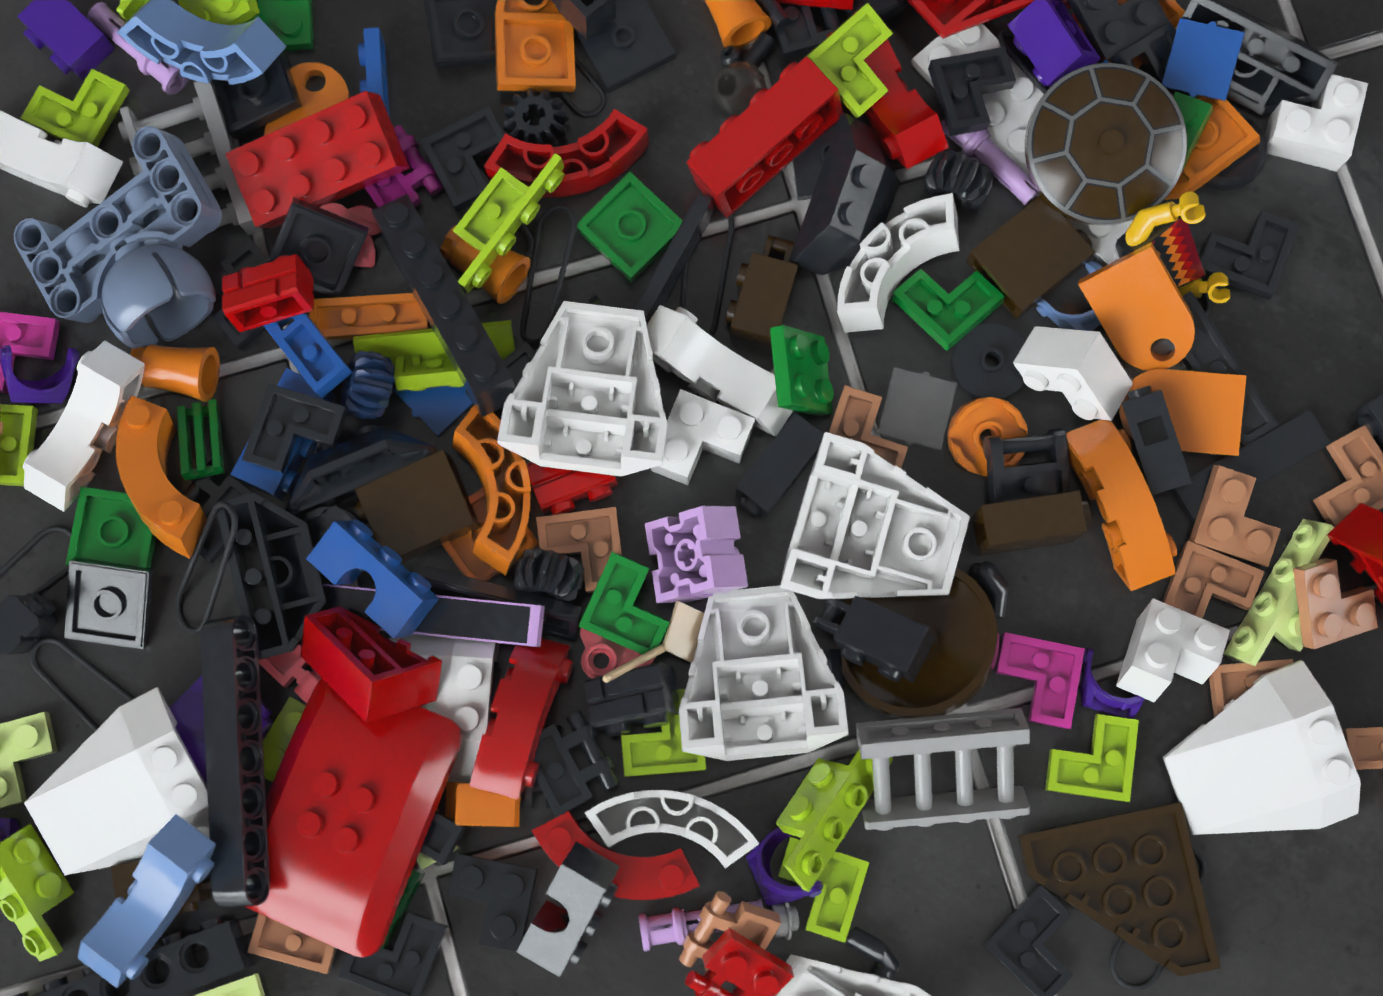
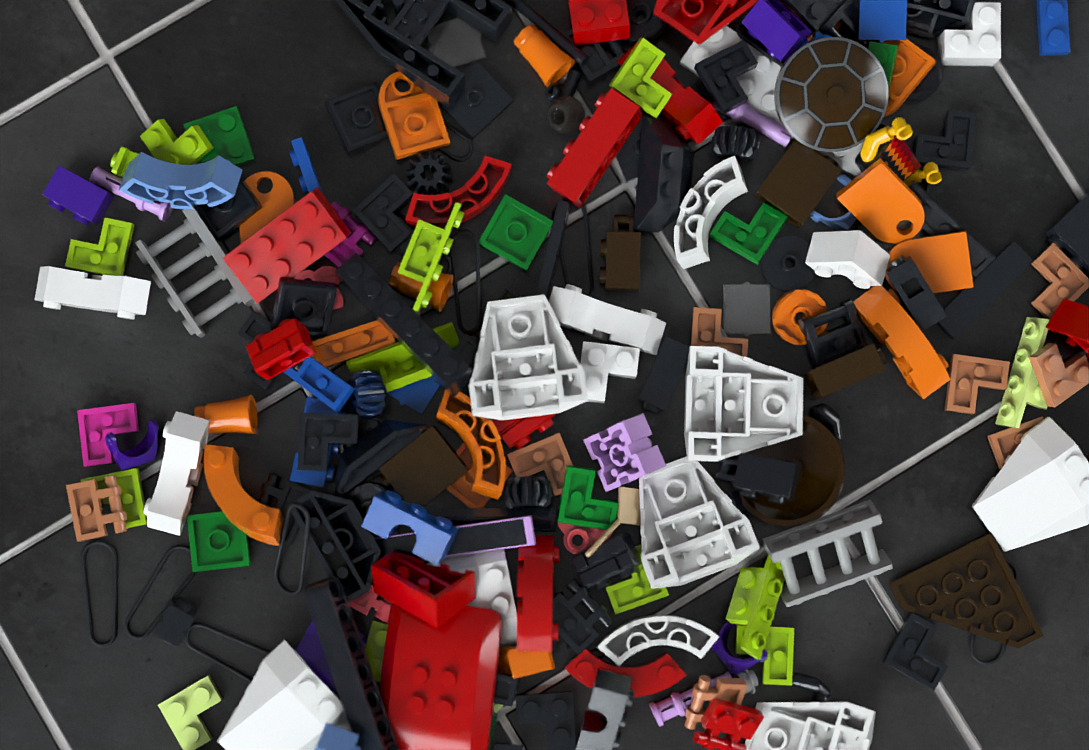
camera: 20 degrees left, 5 degrees up
sand blue beam [14,126,222,349] -> none
plate [64,557,154,649] -> none
green tile [177,399,225,481] -> none
green plate [770,325,834,417] -> none
dark pink plate [995,632,1085,729] -> none
lime plate [1045,714,1139,802] -> none
dark purple helmet [1081,647,1146,719] -> none
white brick [1116,598,1230,702] -> none
nougat plate [1189,465,1281,567] -> none

